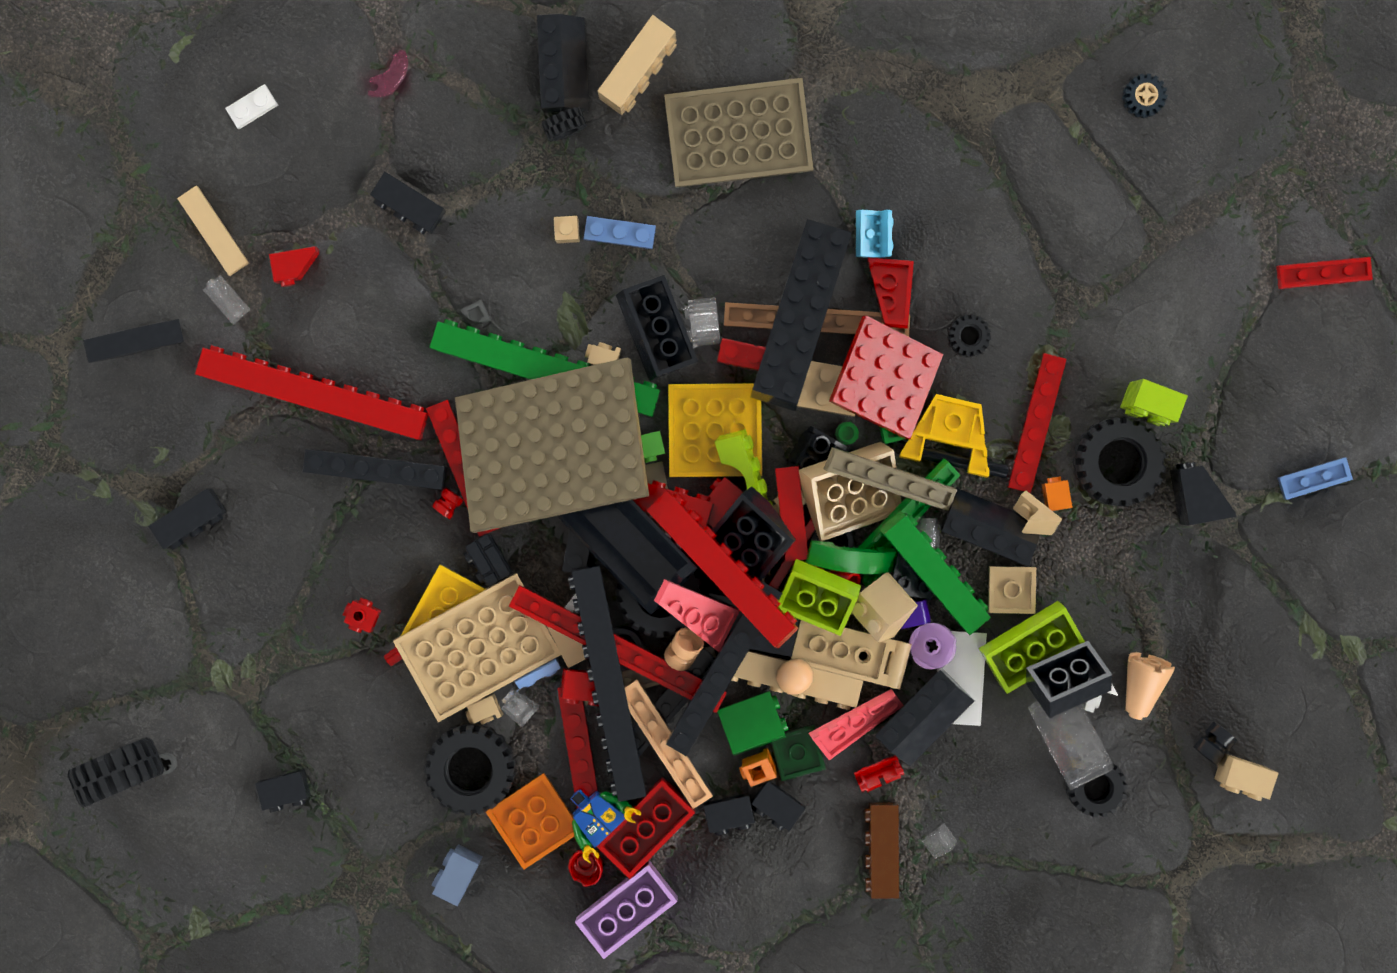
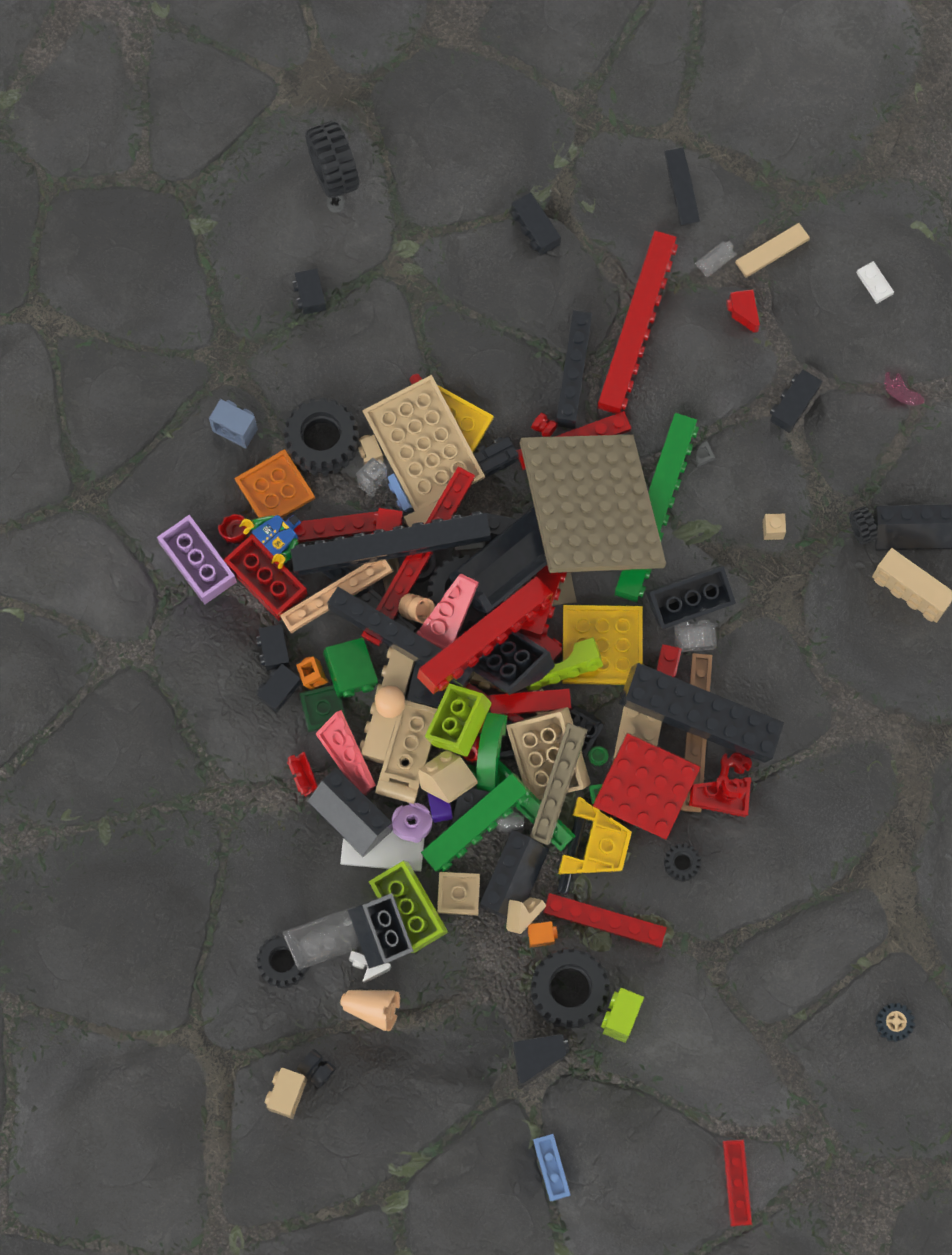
camera: 90 degrees right, 15 degrees down
red brick [343,598,382,633] -> none
medium blue plate [584,216,656,249] -> none
tan brick [585,342,622,365] -> none
bright green brick [641,431,665,463] -> none
dark tan plate [664,78,813,188] -> none
medium azure bracket [856,210,893,258] -> none
reddish brown brick [865,802,899,899] -> none
clear slope [922,824,957,859] -> none
none -> red helmet [716,753,752,799]

